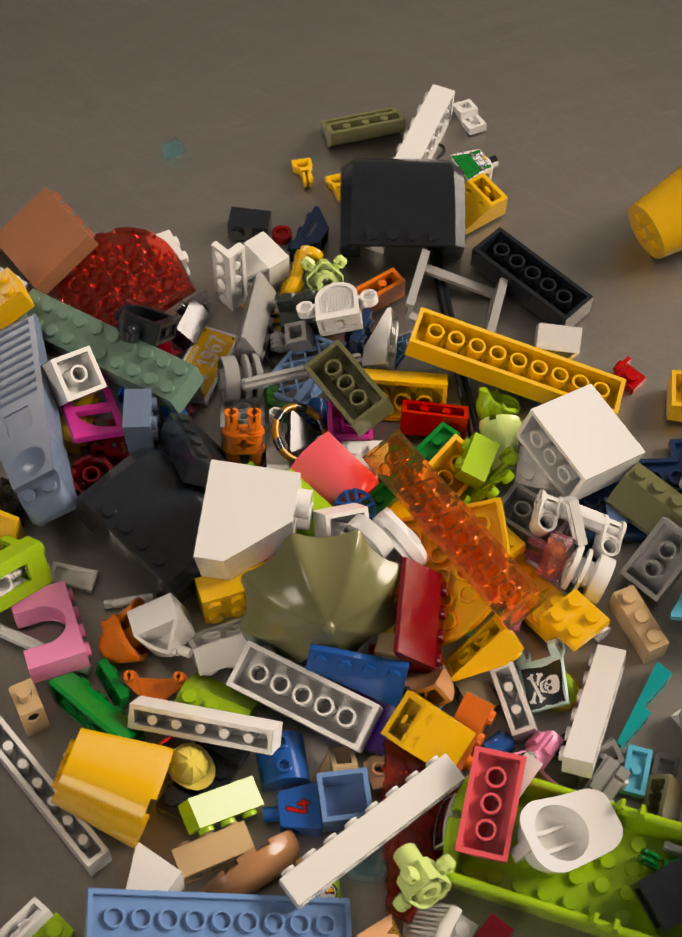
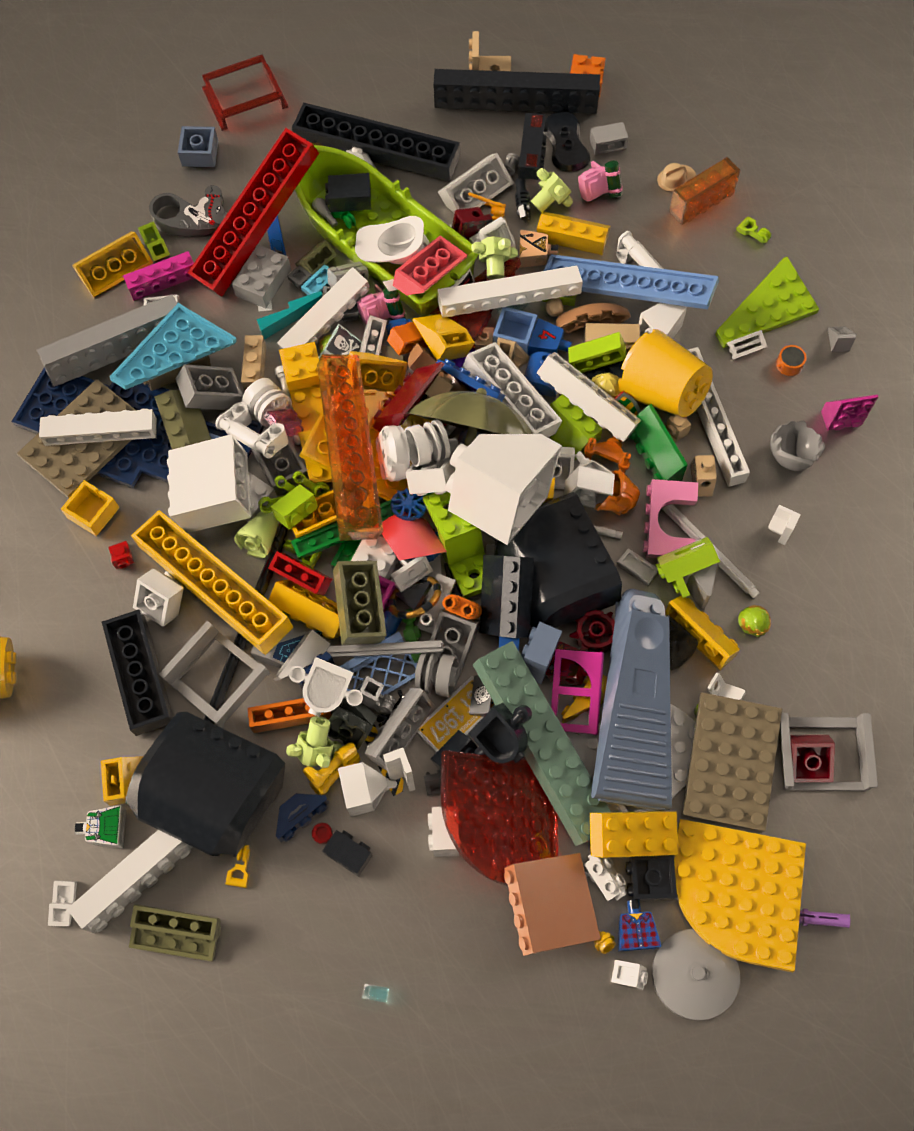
camera: 150 degrees left, 10 degrees up
white brick [42,346,107,407] -> none
green plate [95,657,130,709] -> none
yellow piece [291,158,313,188] -> none
lime hair [475,386,520,420] -> none
white tile [563,495,588,546] -> none

